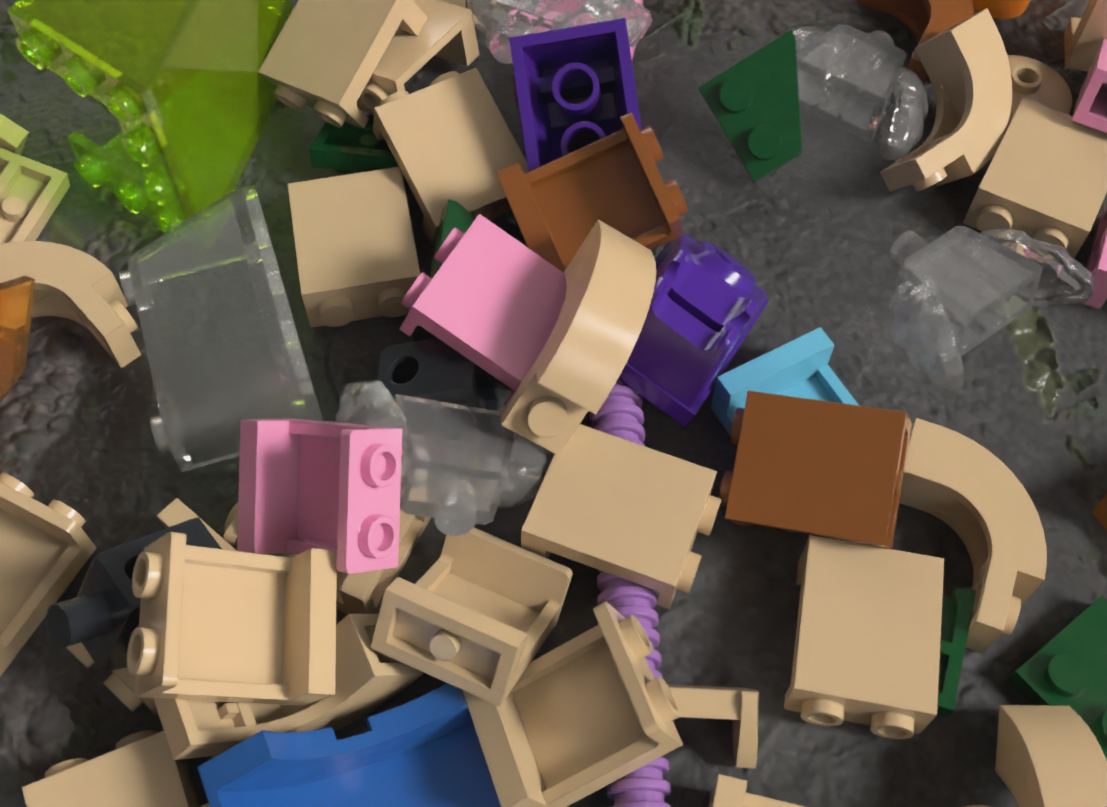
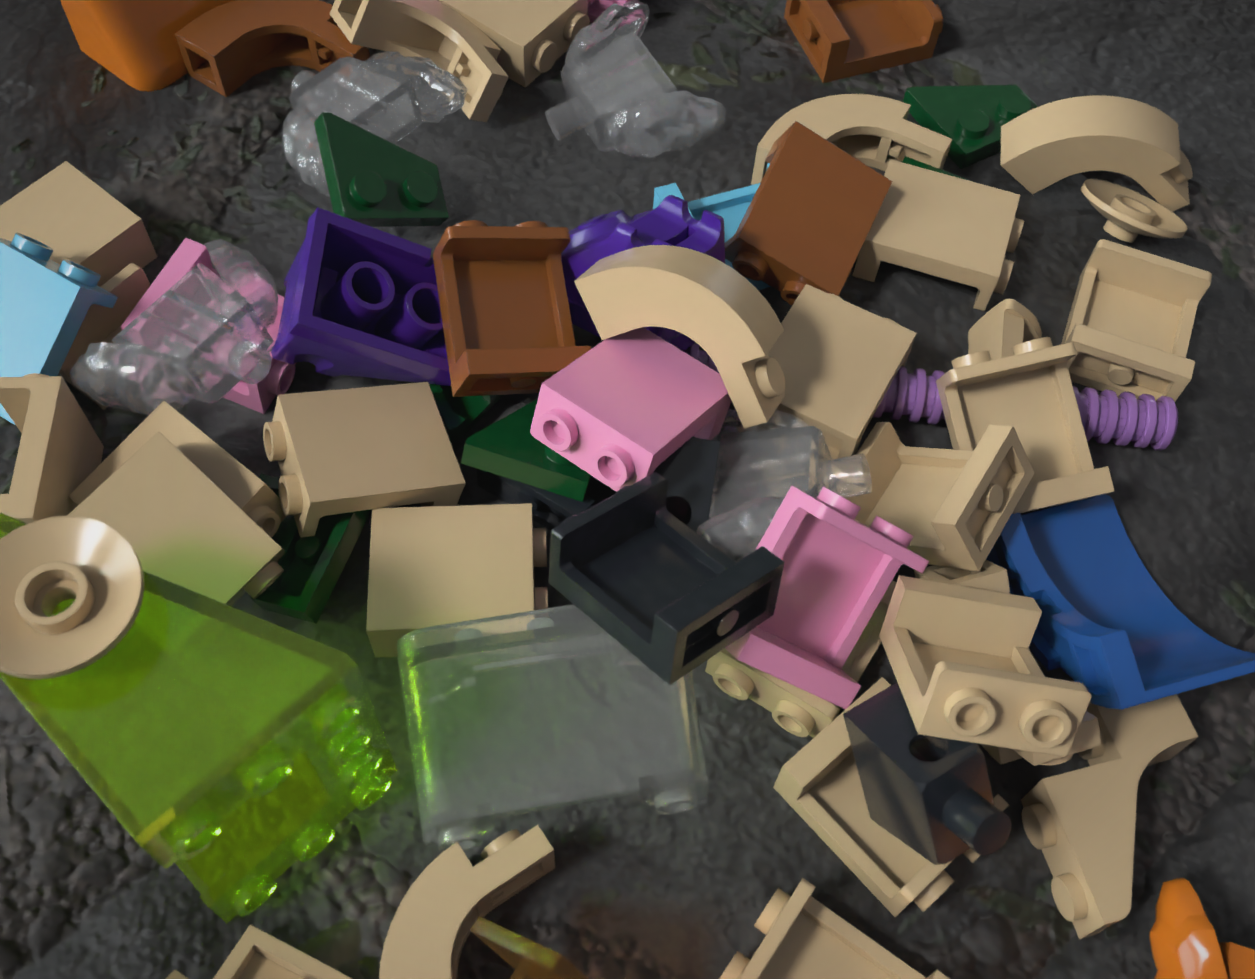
camera: 85 degrees left, 0 degrees up
none -> black panel [549,472,785,686]

